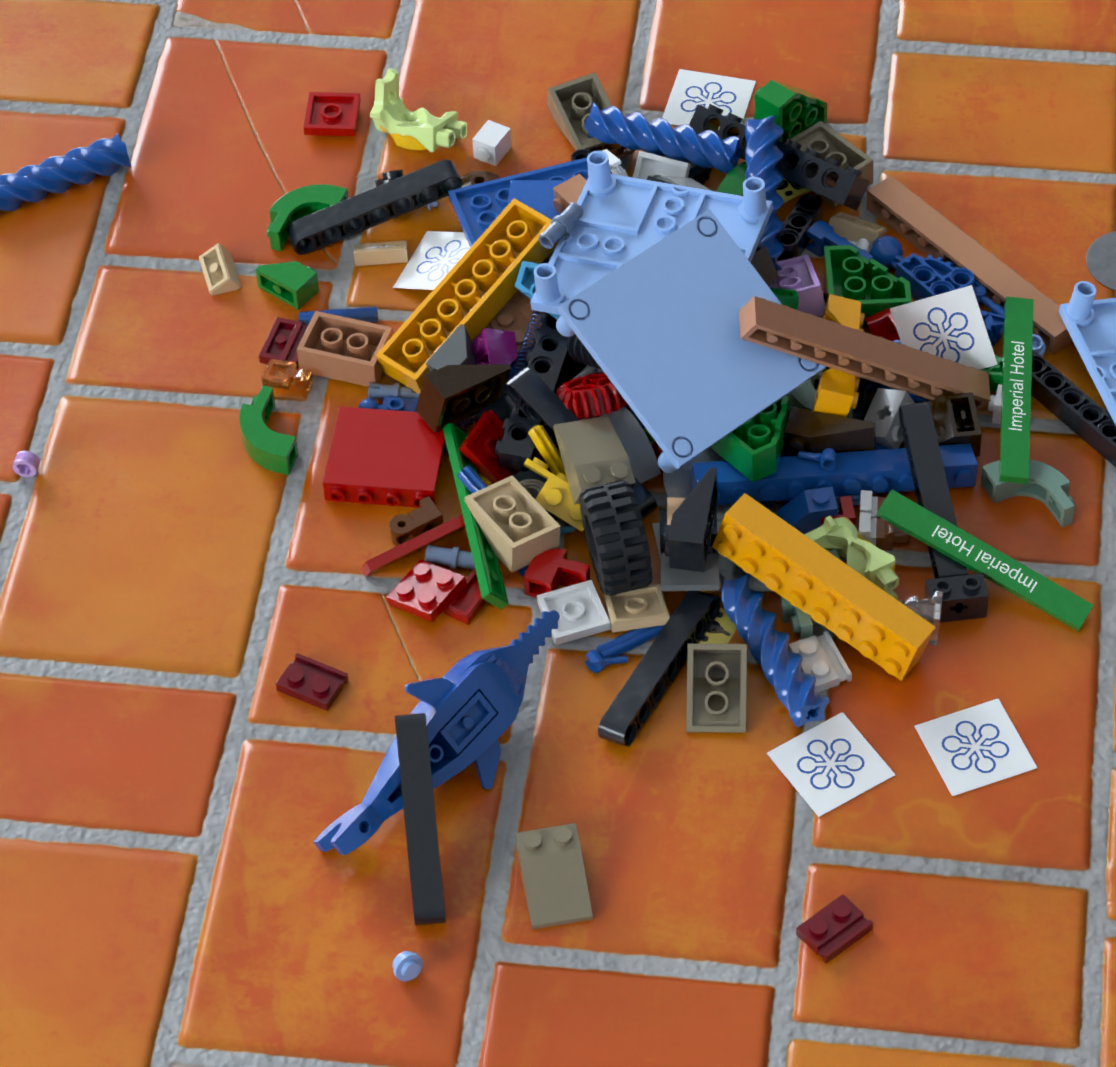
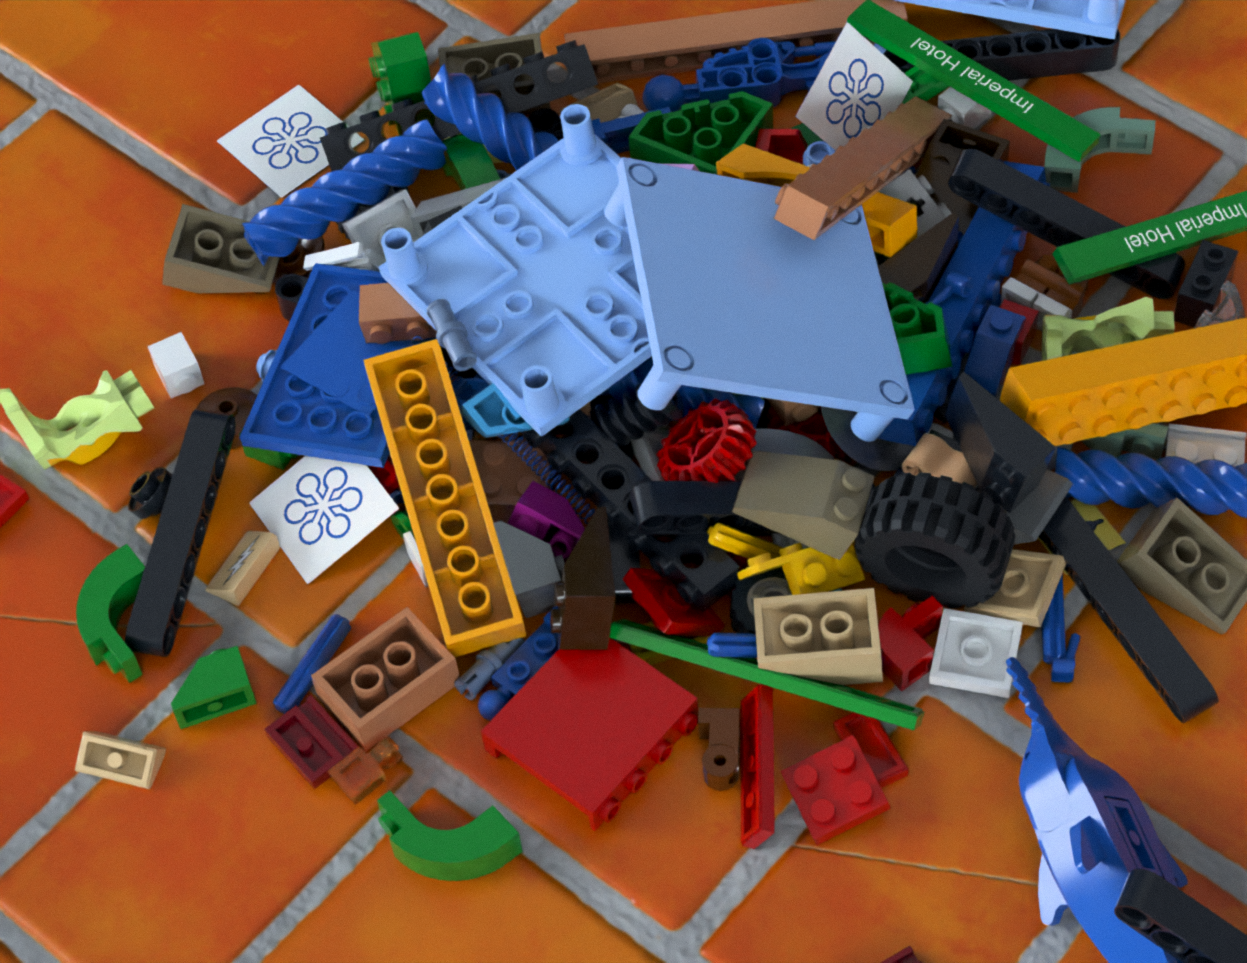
camera: 55 degrees left, 5 degrees up
sand blue pin [425,544,475,570] -> none

